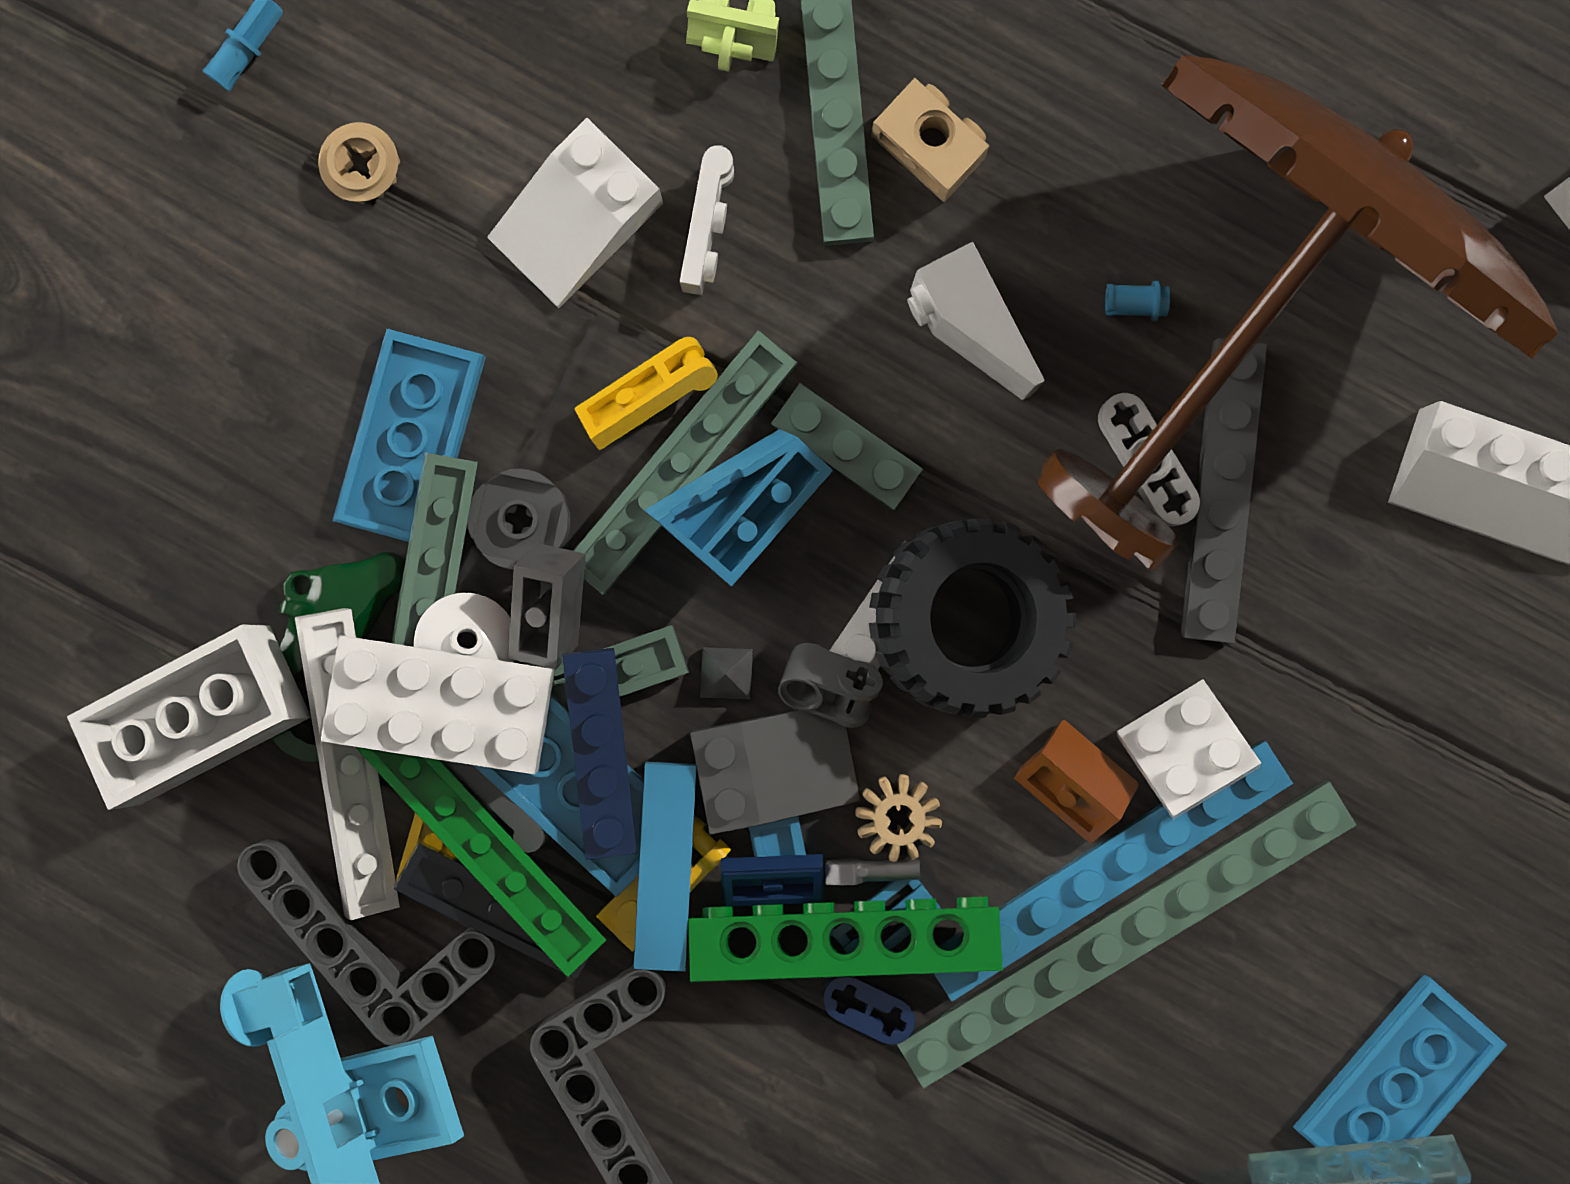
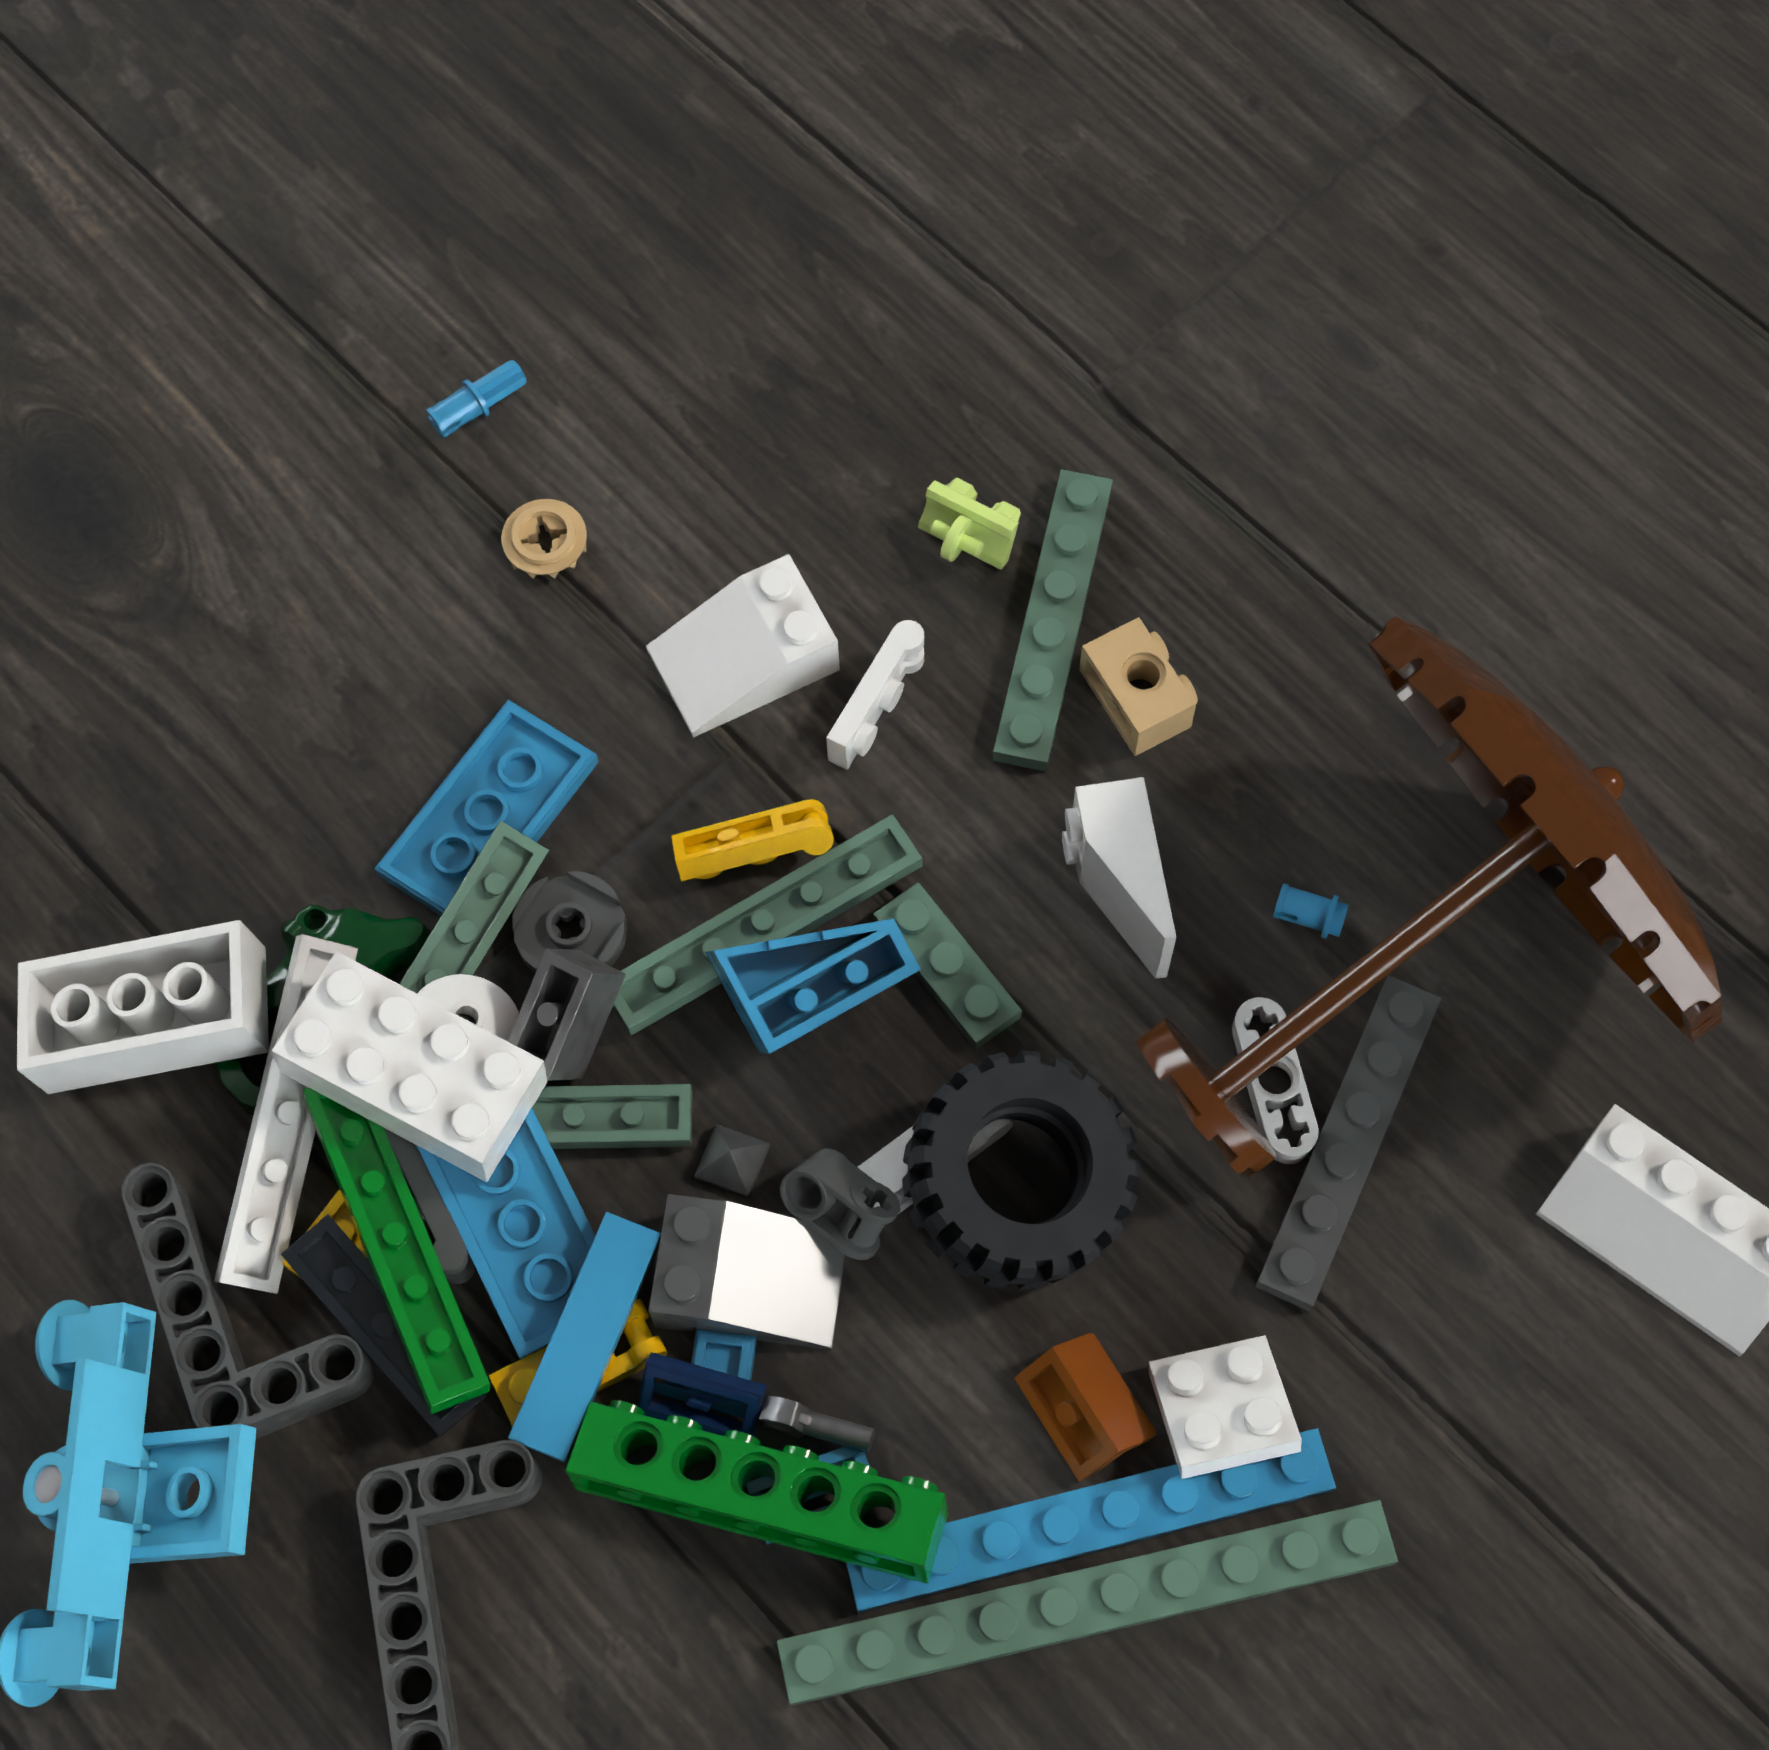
camera: 15 degrees right, 20 degrees down
dark blue plate [562,648,637,860] -> none
dark blue beam [823,976,915,1045] -> none
tan gear [855,774,942,862] -> none

